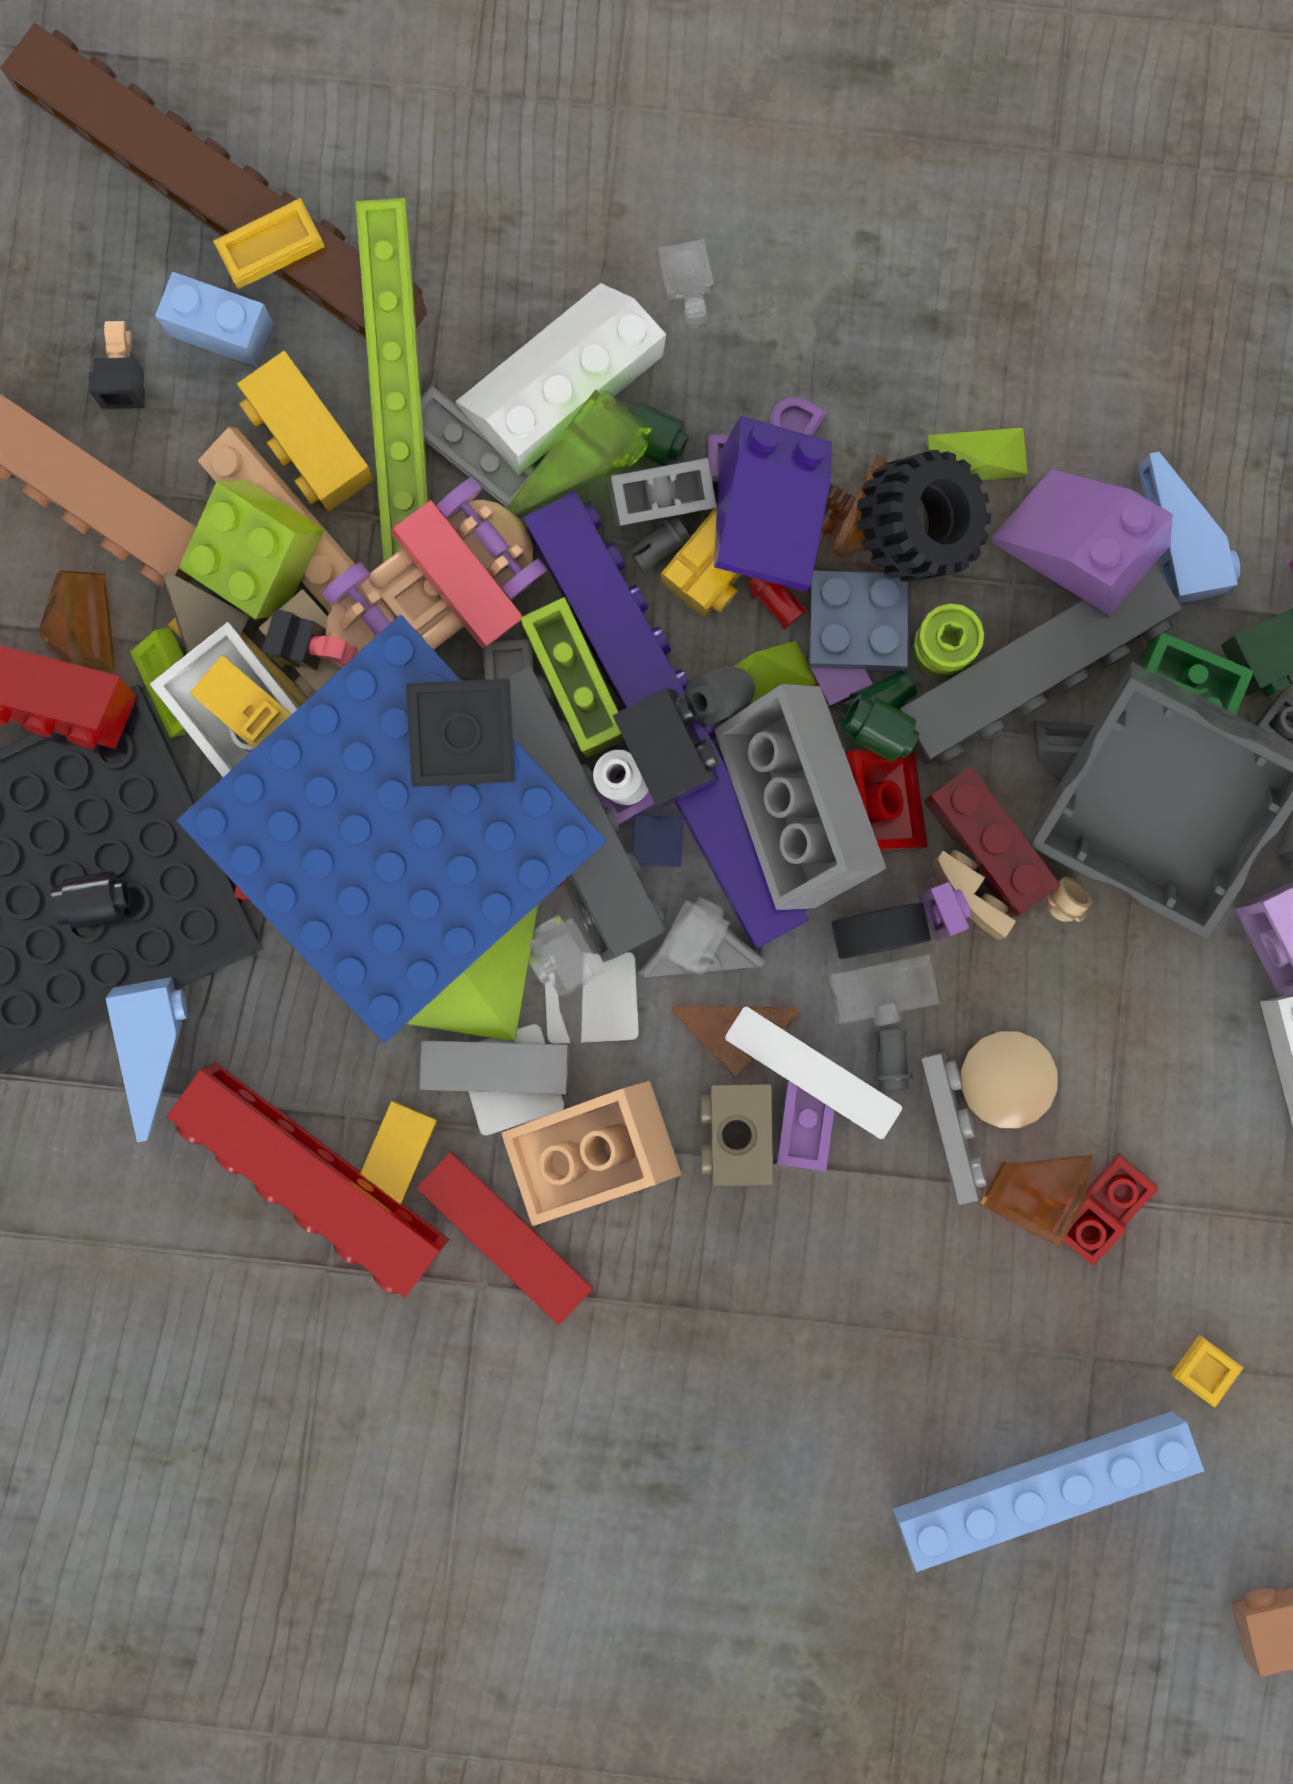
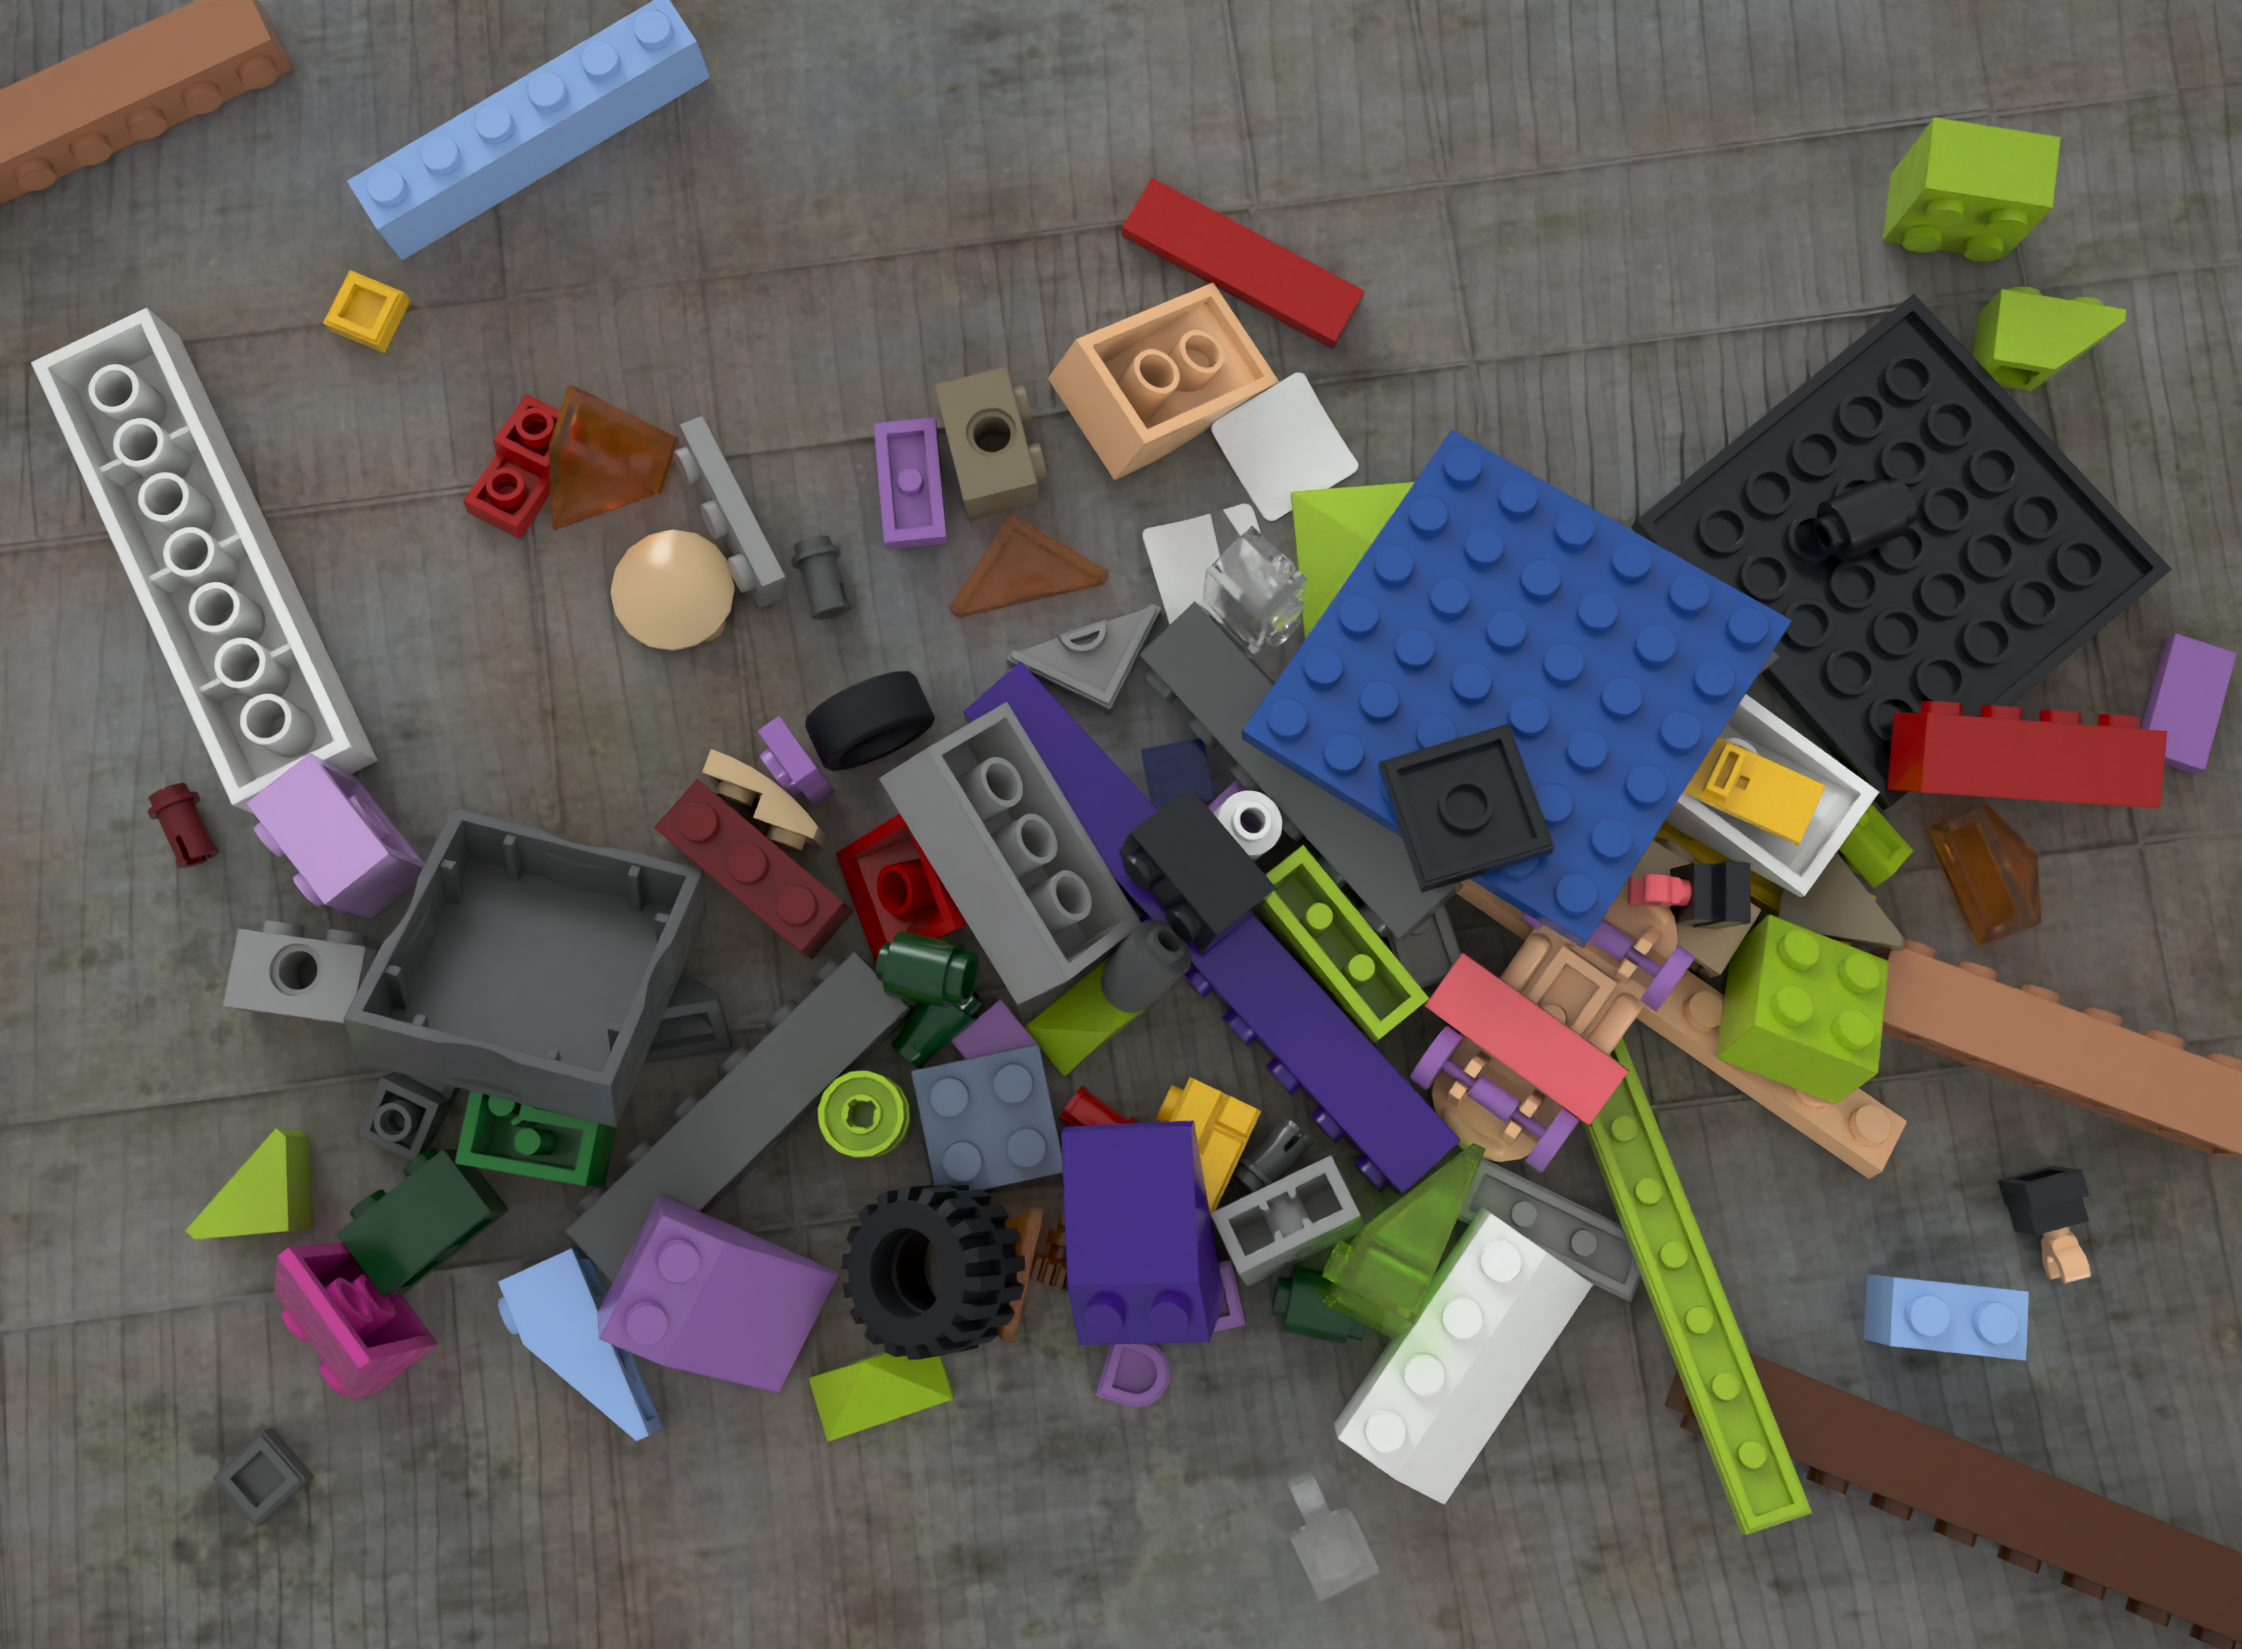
camera: 165 degrees right, 5 degrees down
light blue slope [105,977,188,1142] -> none
red brick [167,1062,450,1298] -> none
yellow tile [213,198,325,289] -> none
yellow brick [237,350,375,513] -> none
yellow tile [360,1101,438,1204] -> none
light grey tile [419,1040,569,1094] -> none
clear brick [658,897,730,977] -> none
white sticker [725,1007,902,1139] -> none
clear brick [826,954,940,1027] -> none
tan plate [1046,877,1092,922] -> none

